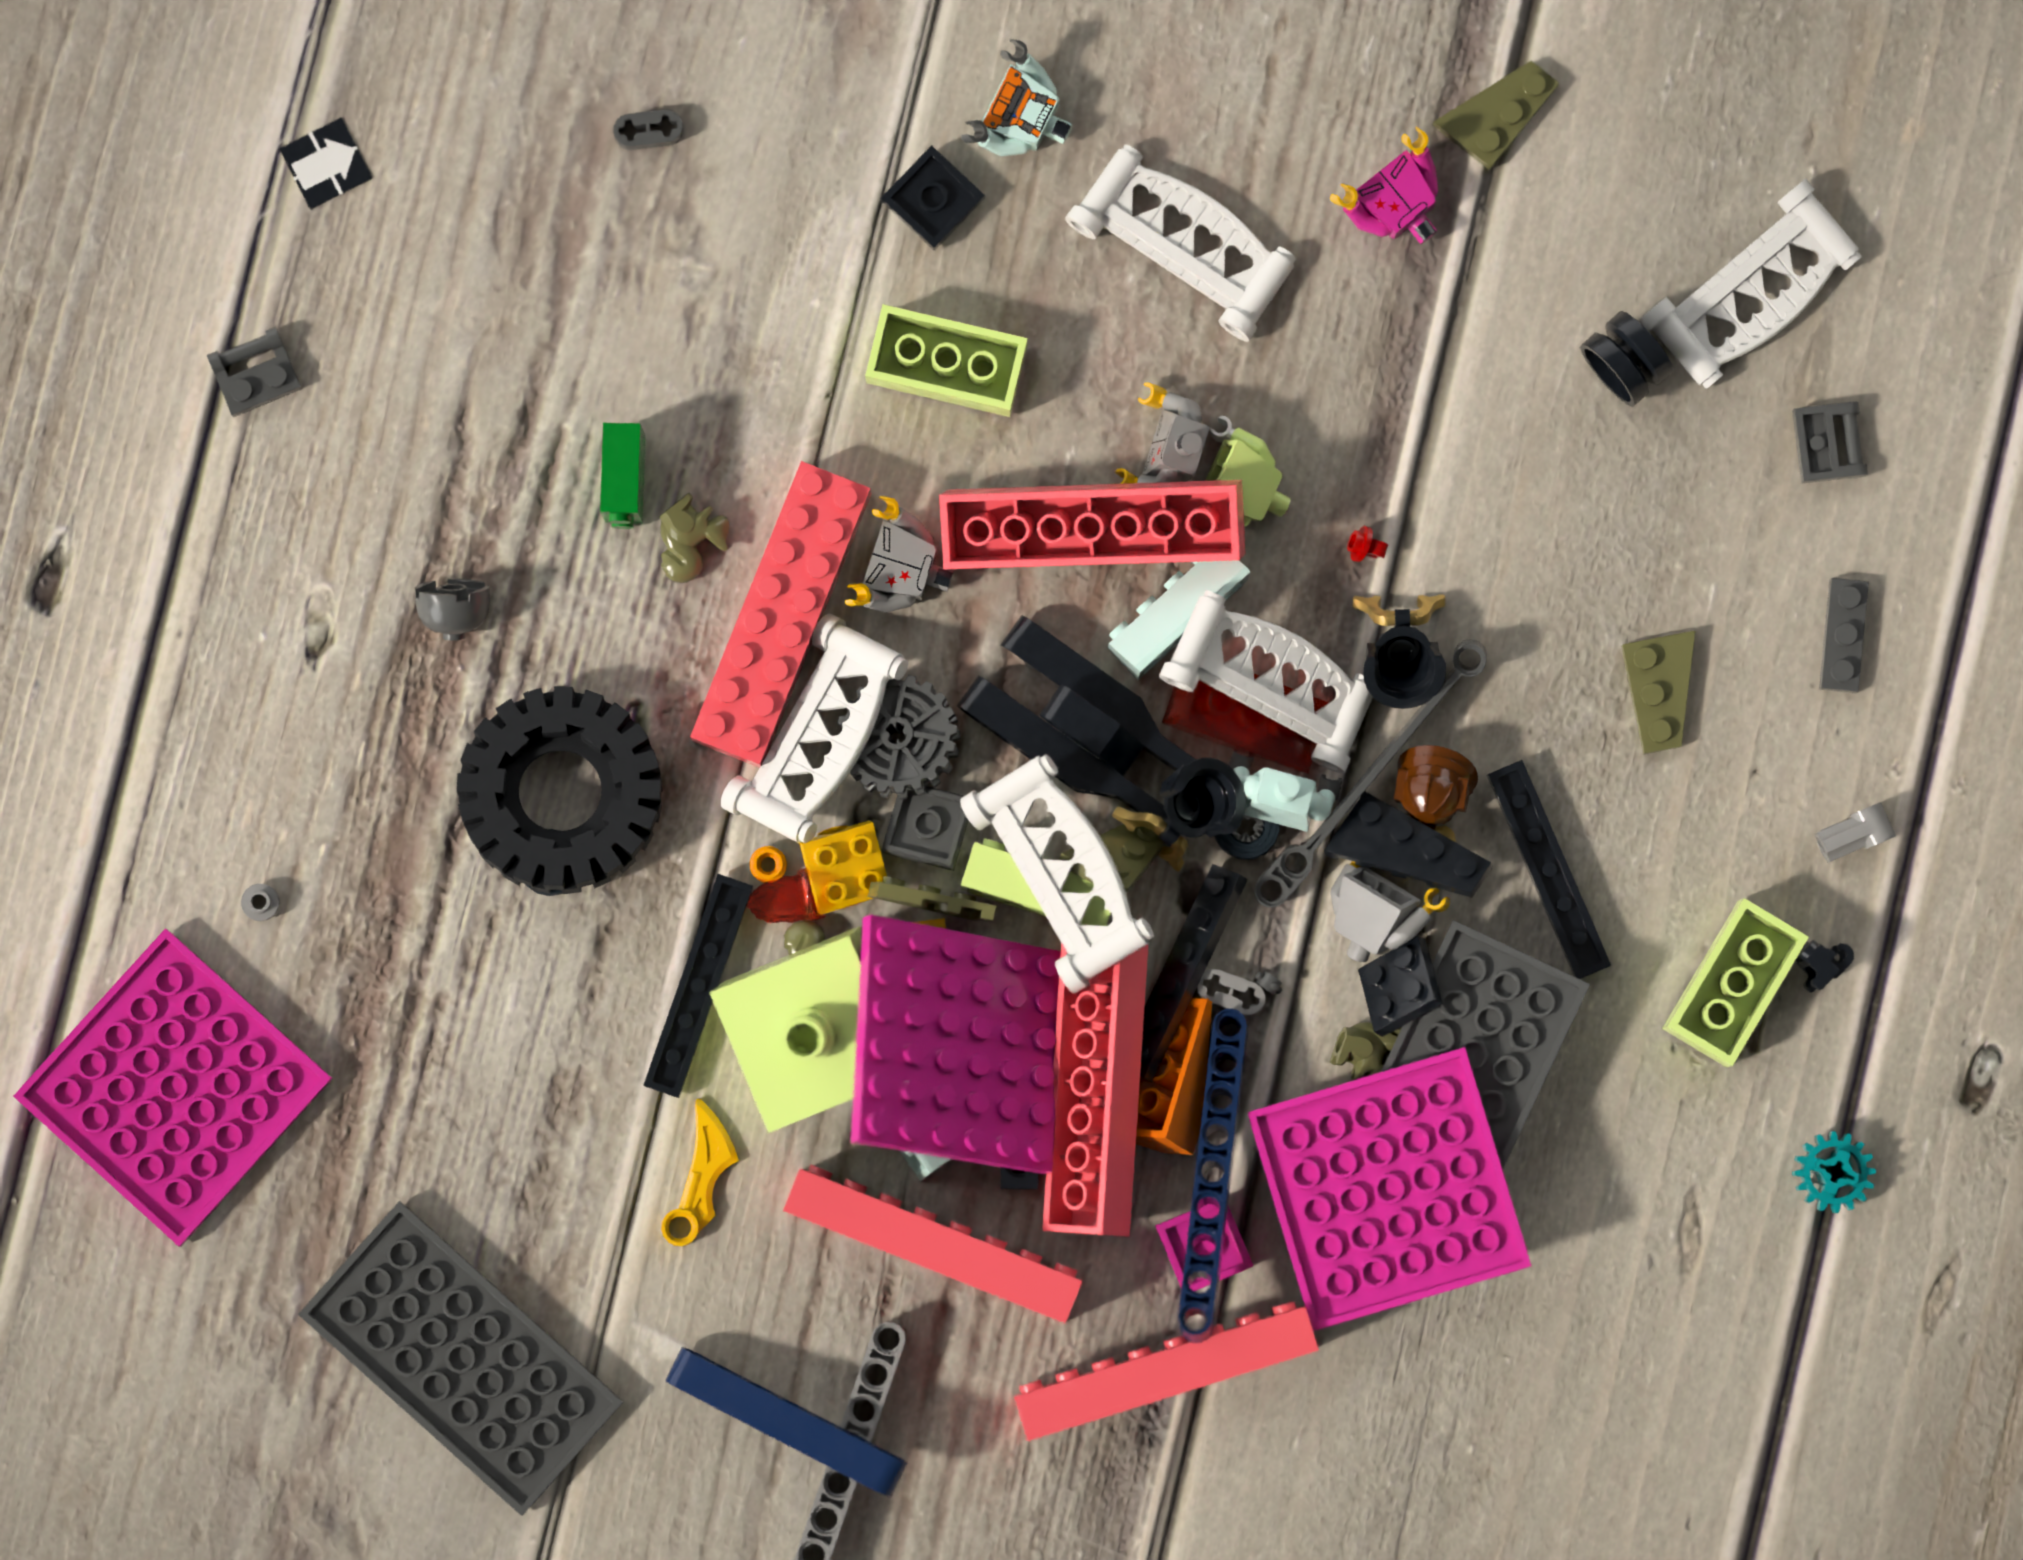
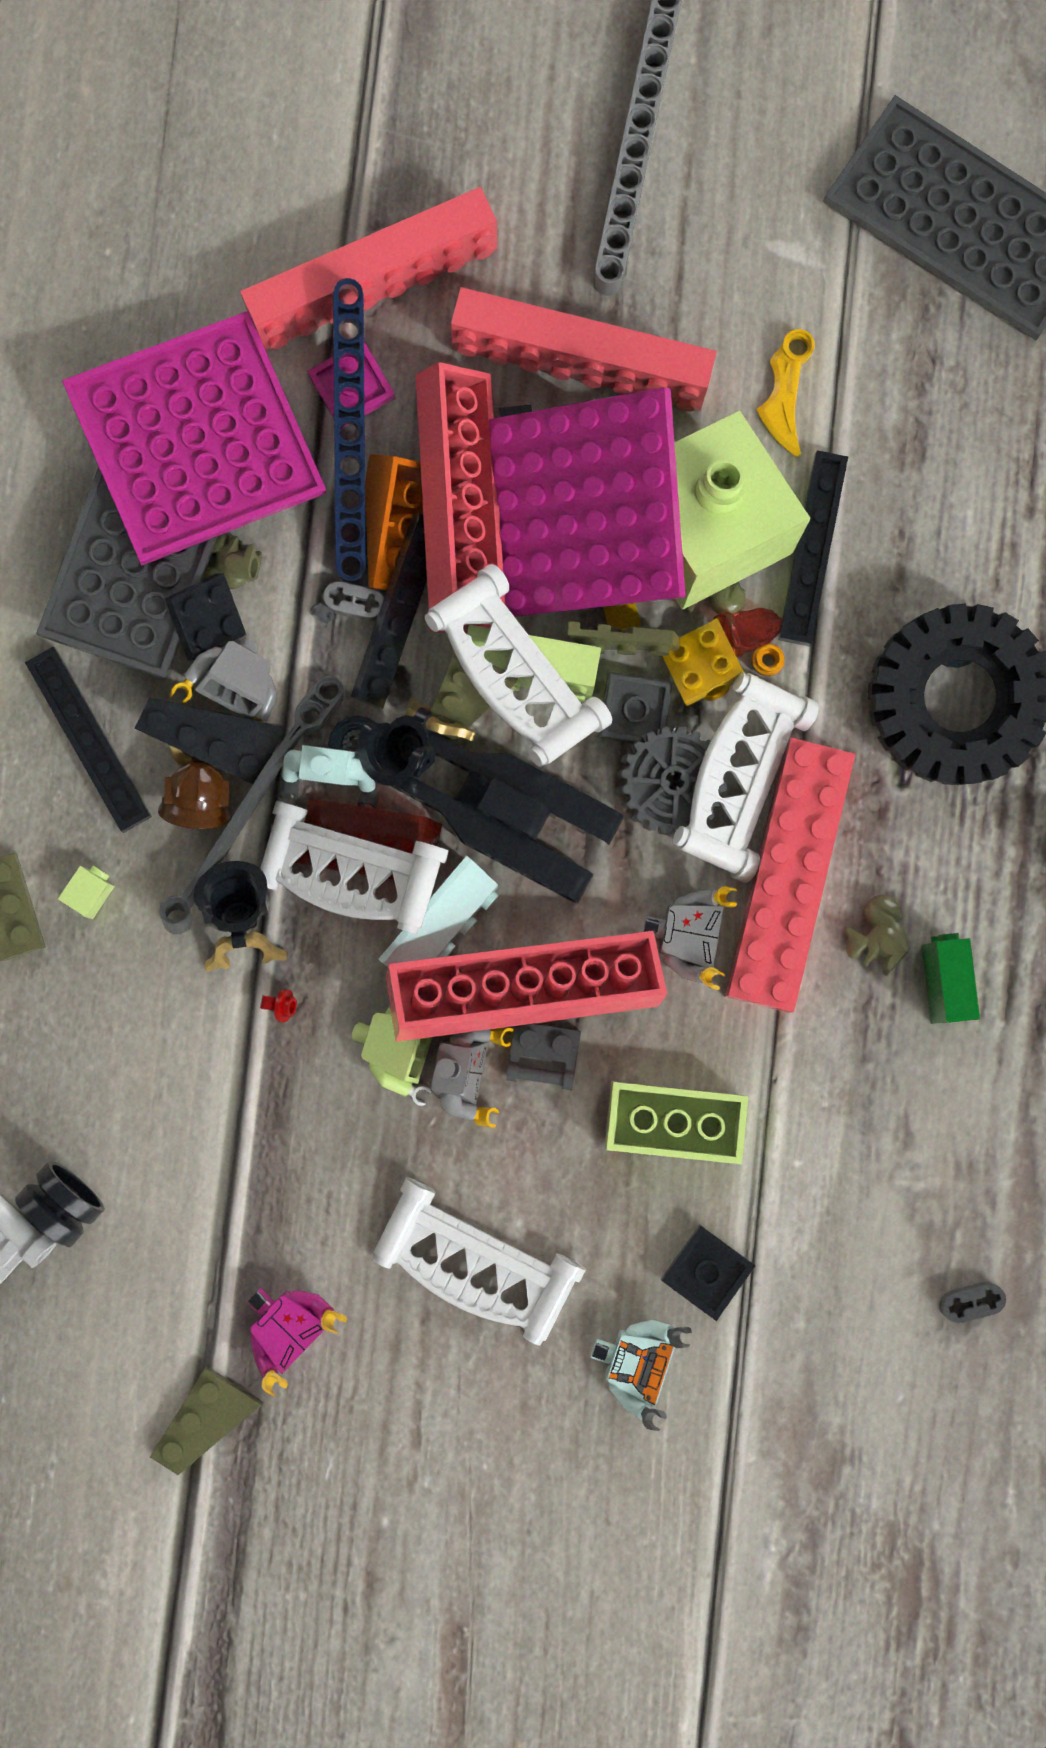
camera: 170 degrees right, 0 degrees up
dark blue beam [665,1347,908,1497] -> none
none -> yellowish green brick [58,865,115,919]
none -> dark grey plate [506,1024,581,1091]

